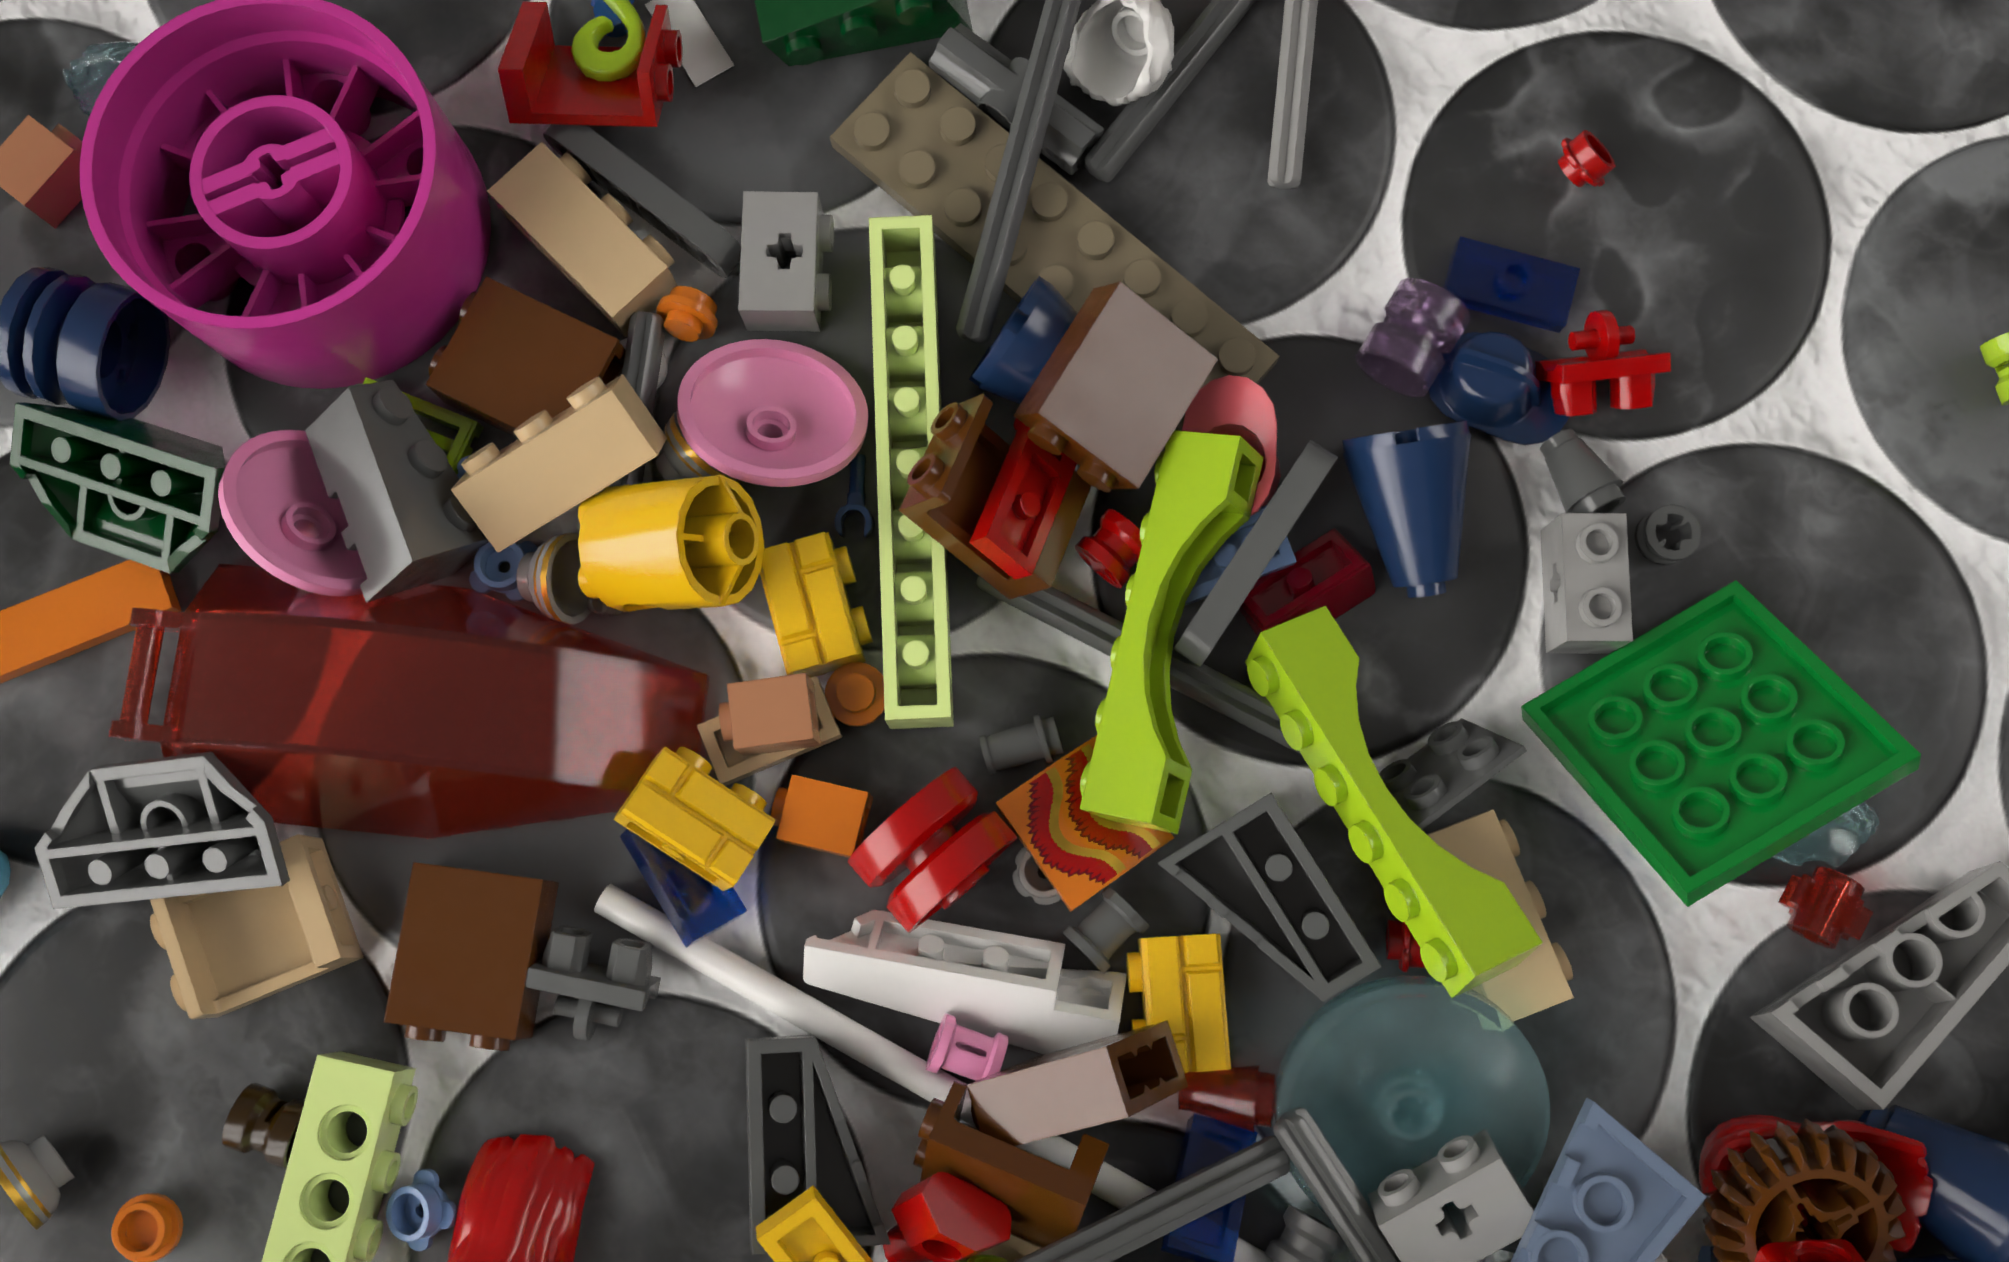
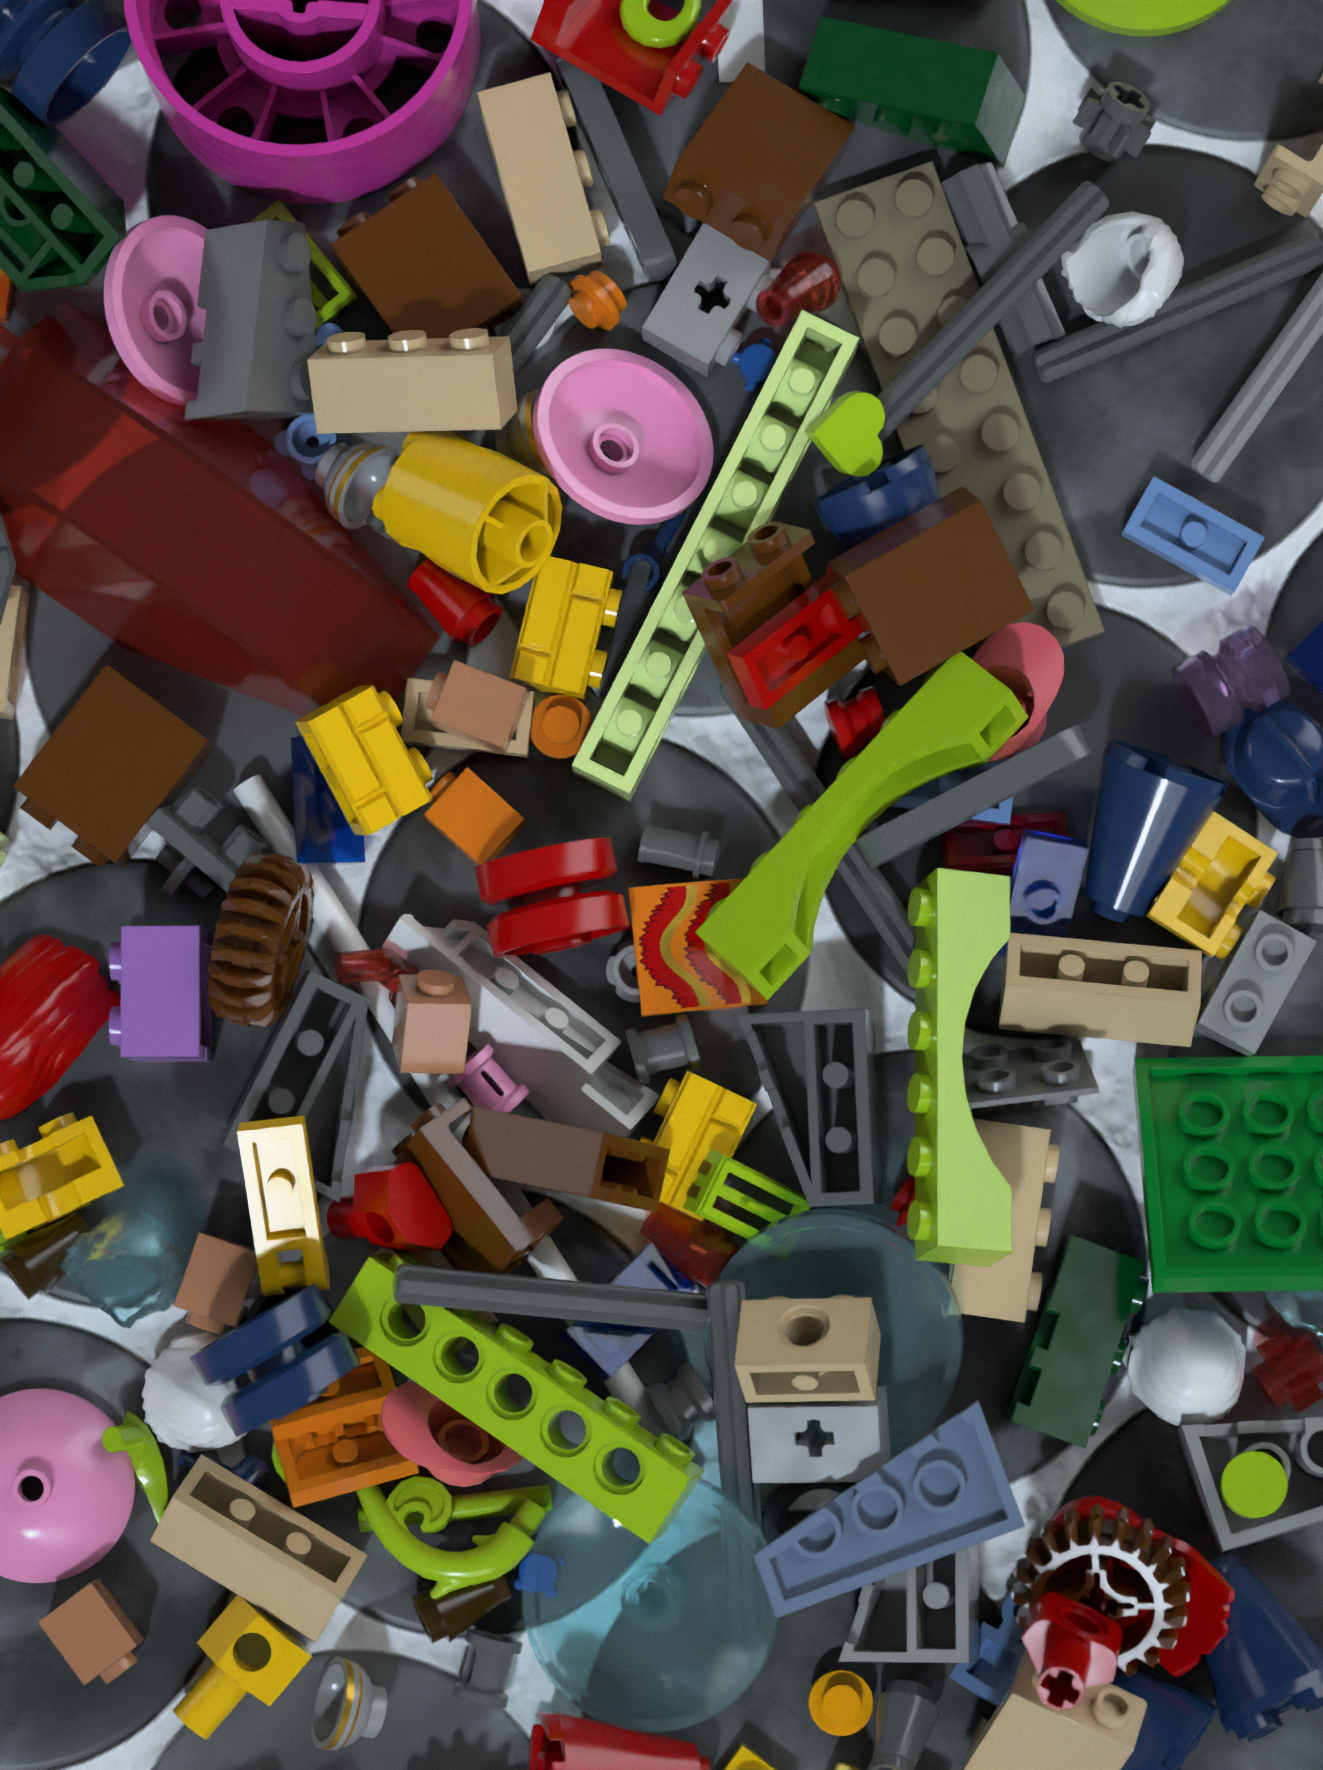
camera: 25 degrees right, 5 degrees up
none -> medium lavender piece [109,926,213,1062]
none -> reddish brown gear [206,853,315,1028]
none -> clear red arm [335,948,421,1009]
none -> nougat brick [392,969,472,1074]
none -> red cone [407,559,503,647]
none -> reddish brown brick [662,62,856,262]
none -> lime tile [683,1149,810,1258]
none -> blue piece [731,338,777,392]
none -> tan brick [734,1295,881,1403]
none -> clear red cone [756,252,841,327]
none -> lime tile [804,391,885,477]
none -> clear blue plate [996,829,1089,957]
none -> tan brick [998,933,1202,1047]
none -> dark green wedge [1001,1235,1149,1449]
none -> medium blue plate [1121,476,1265,596]
none -> white hair [1122,1307,1246,1427]
none -> yellow cylinder [1146,812,1278,960]
none -> lime tile [1220,1451,1288,1519]

